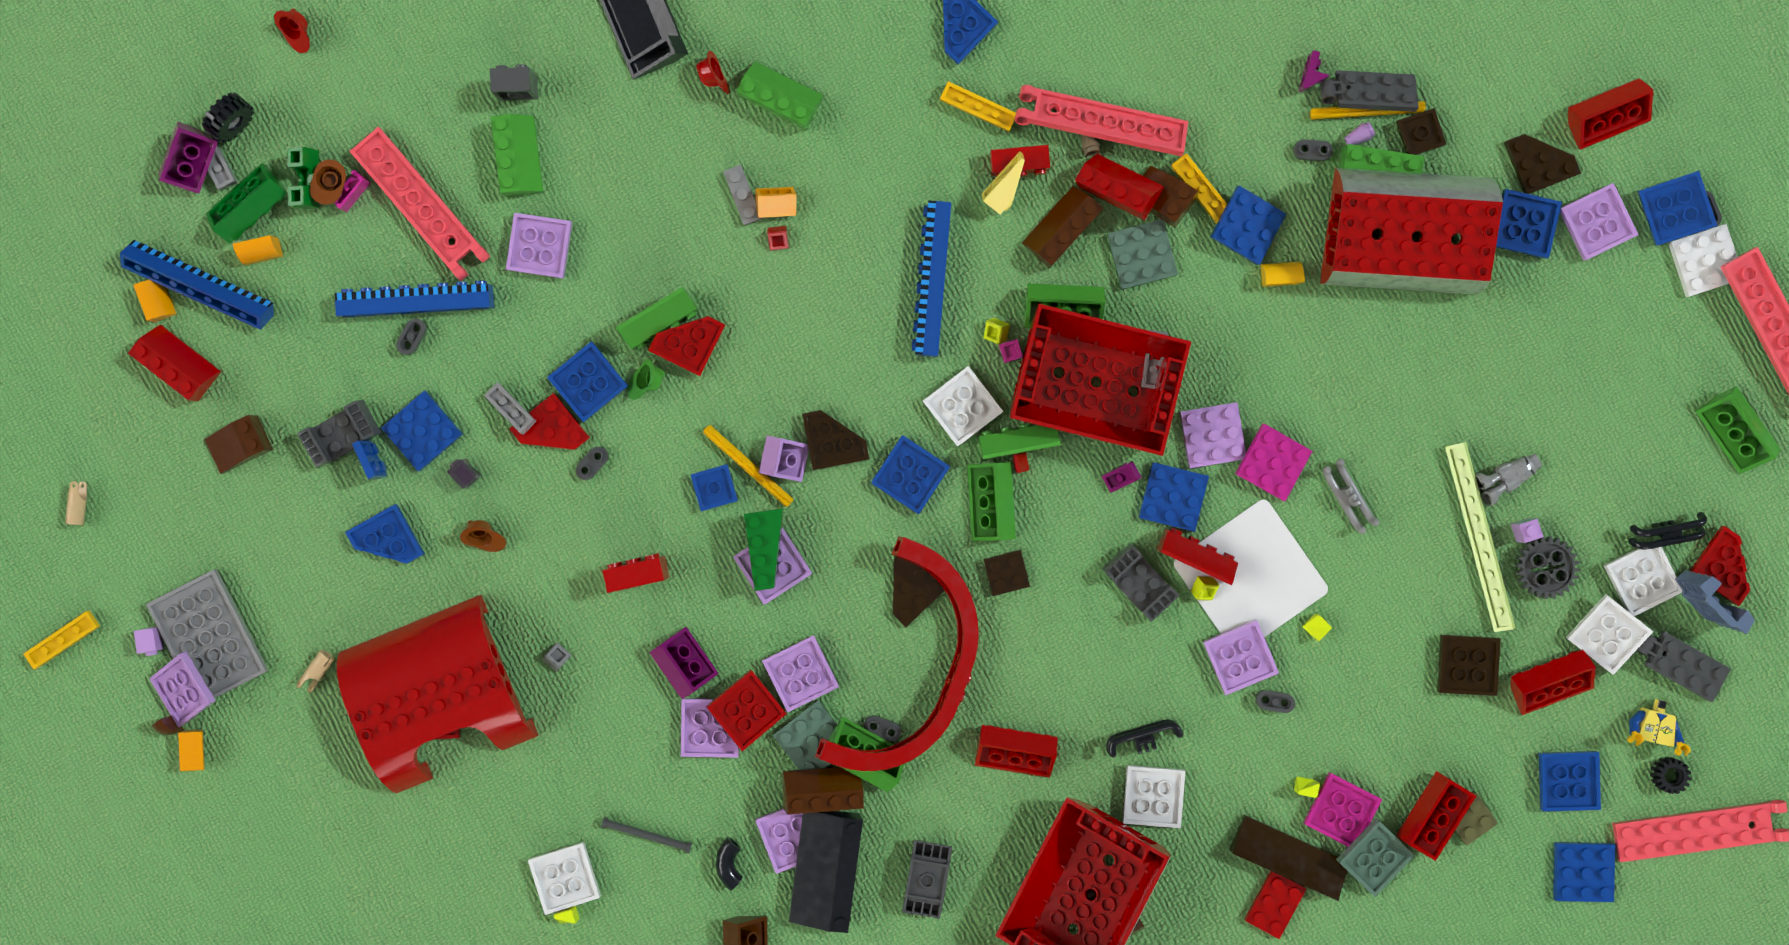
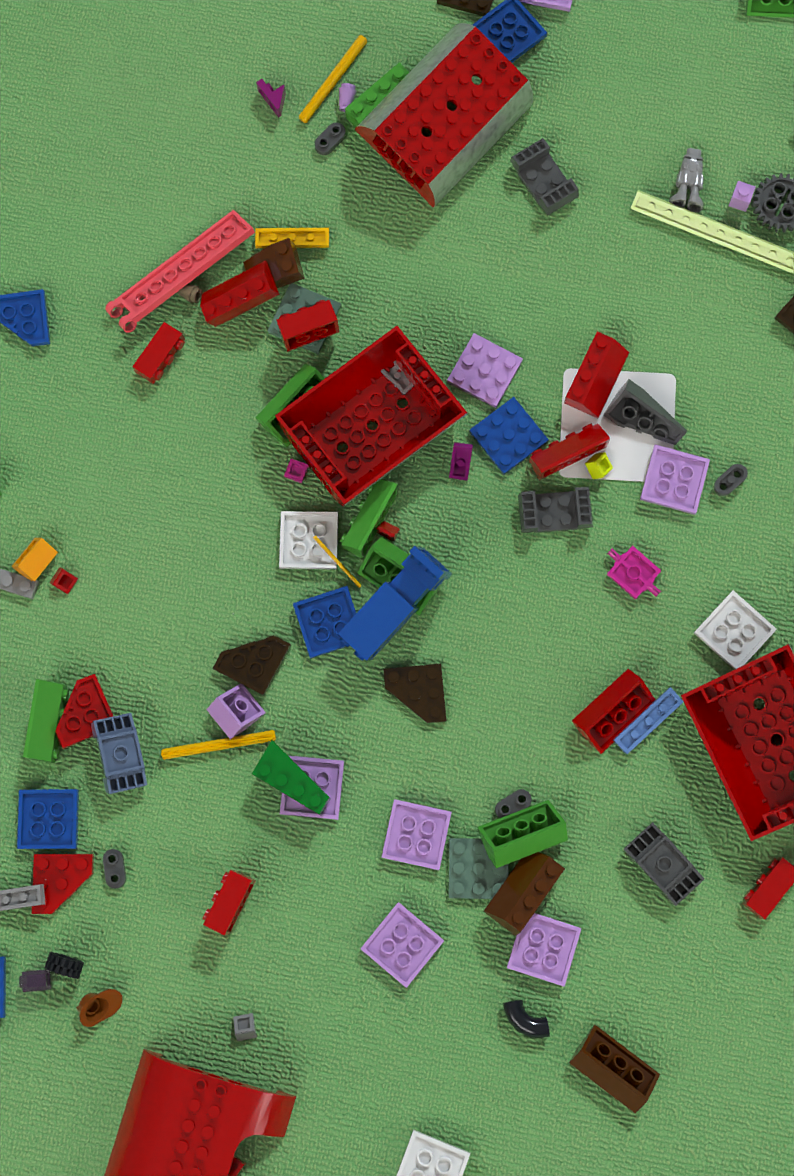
camera: 45 degrees left, 10 degrees down
blue plate [345,504,425,564] -> none
dark grey bar [601,817,693,854] -> none
bright green piece [627,359,665,400] -> none
magenta slope [649,627,719,699] -> none
blue plate [690,464,738,511] -> none
red plate [706,669,786,752] -> none
black slope [789,811,863,933] -> none
red arch [814,537,979,771] -> none
blue brick [912,200,951,357] -> none
yellow plate [940,81,1016,132] -> none
light yellow slope [981,151,1025,215] -> none
neon yellow slope [983,318,1010,345] -> none
dark brown plate [983,550,1030,596] -> none
reddish brown slope [1022,186,1104,268] -> none
black piece [1106,719,1183,758] -> none
blue plate [1210,186,1286,265] -> none
dark pink plate [1235,423,1313,501] -> none
yellow brick [1261,261,1305,287] -> none
neon yellow slope [1302,613,1332,641] -> none
dark grey hinge [1320,70,1419,112] -> none
light grey piece [1323,459,1380,534] -> none
dark brown plate [1396,108,1447,155] -> none
none -> black tyre [44,952,84,979]
none -> sand blue plate [91,713,147,794]
none -> red brick [276,300,340,352]
none -> yellow axle [313,535,362,588]
none -> blue brick [338,546,452,661]
none -> dark grey plate [510,138,579,216]
none -> red slope [564,331,630,419]
none -> dark grey wedge [603,379,687,445]
none -> dark pink plate [606,545,661,600]
none -> medium blue plate [613,687,683,754]

